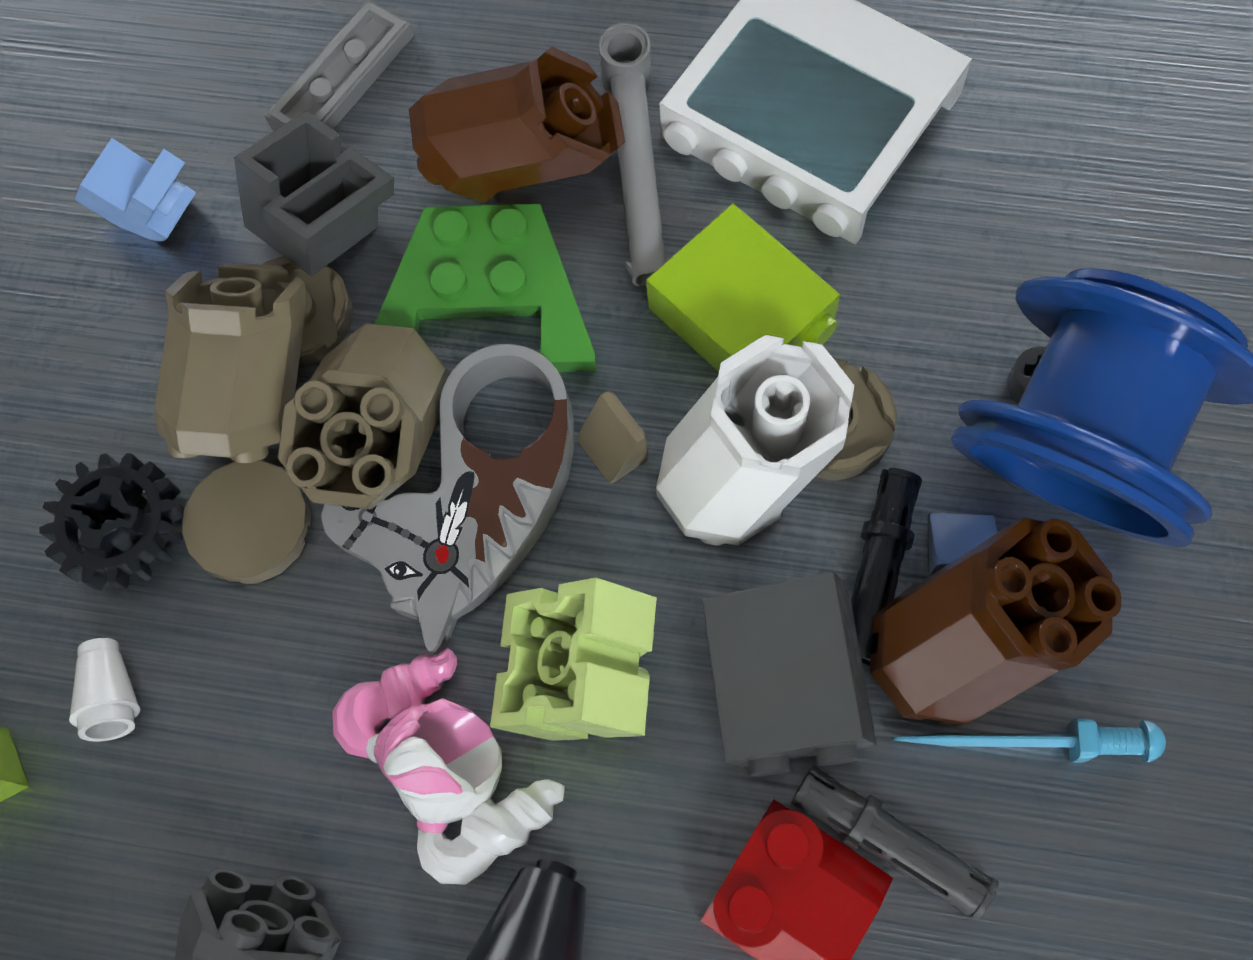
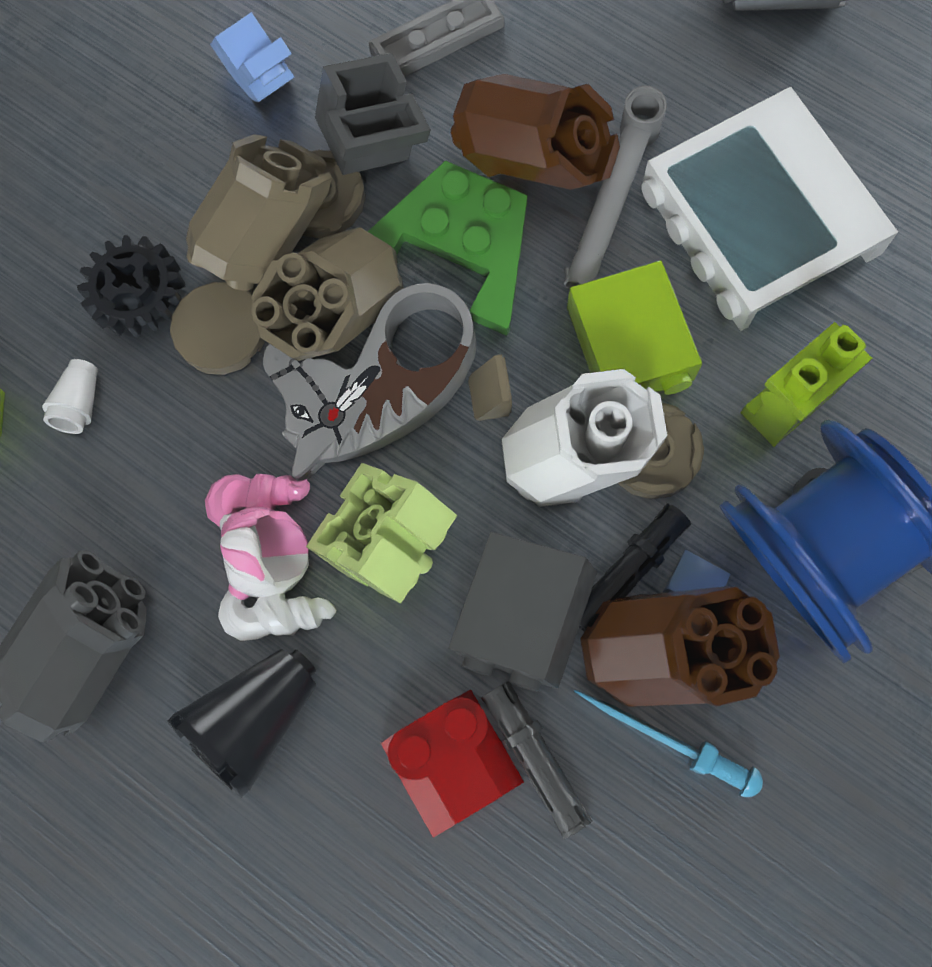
camera: 25 degrees right, 5 degrees up
none -> lime hips [740,322,872,447]

